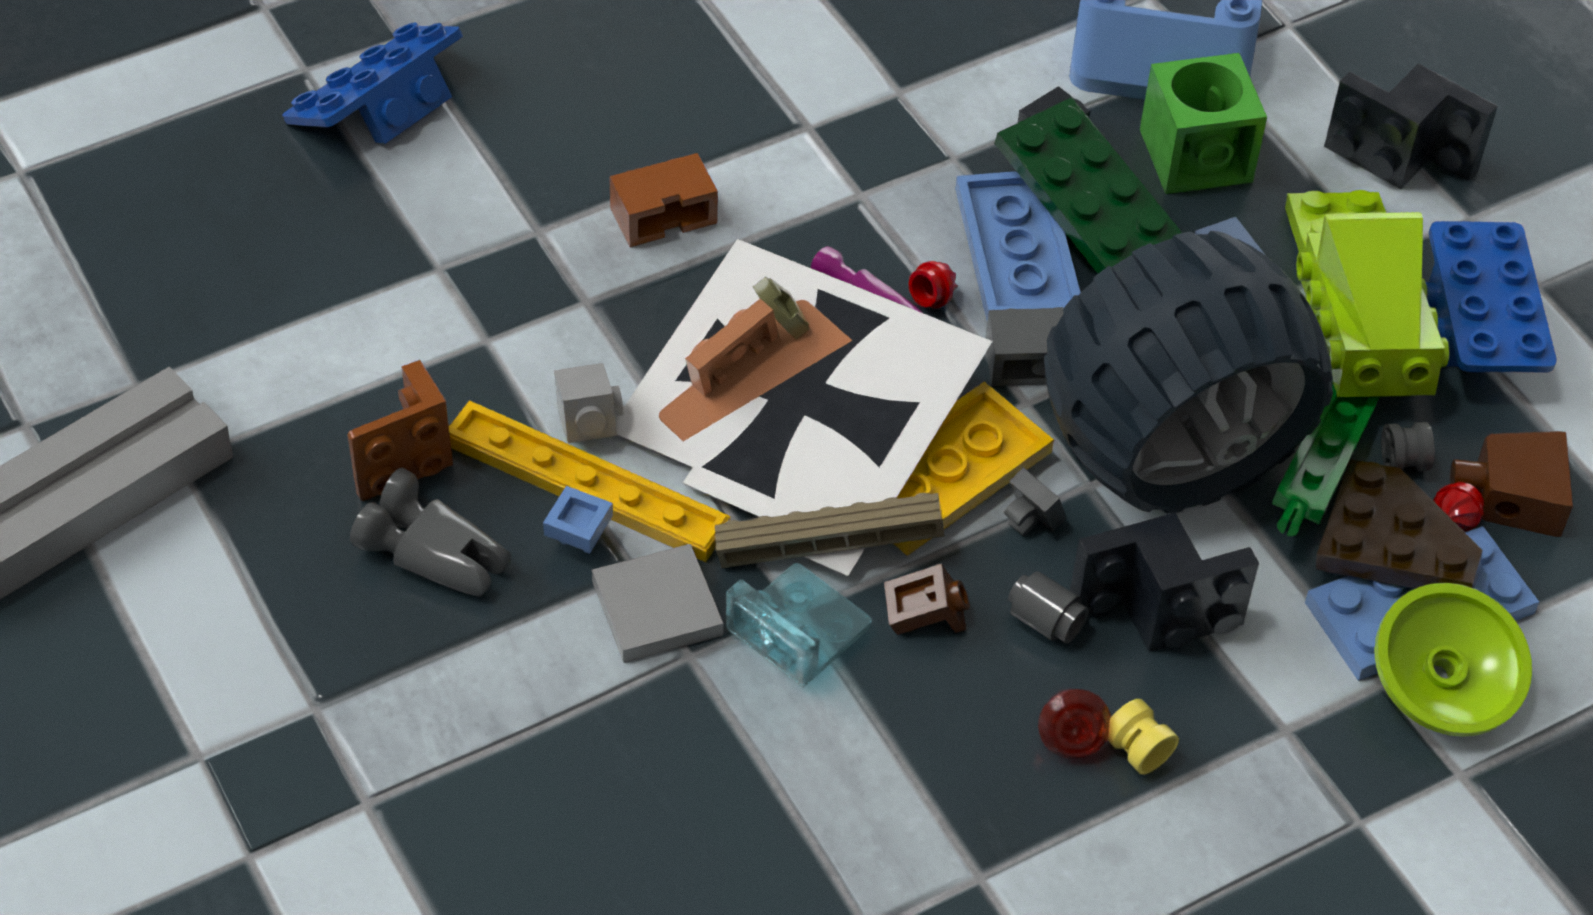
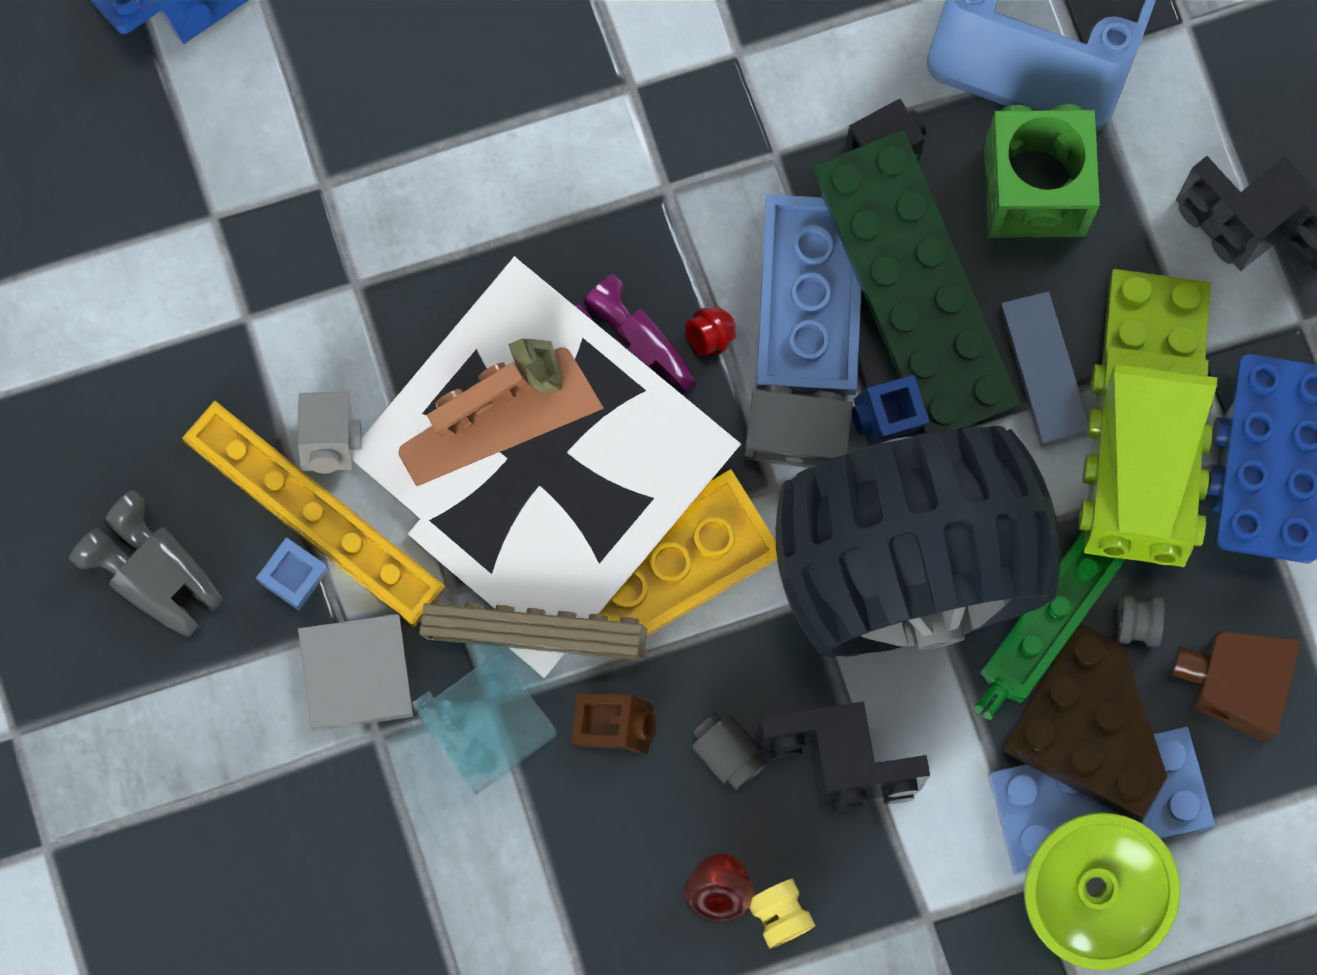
camera: 10 degrees right, 25 degrees up
dark orange bracket [347,360,453,501] -> none
dark orange brick [610,153,718,247] -> none
dark grey tile [1004,468,1067,537] -> none
red plate [1433,482,1484,532] -> none

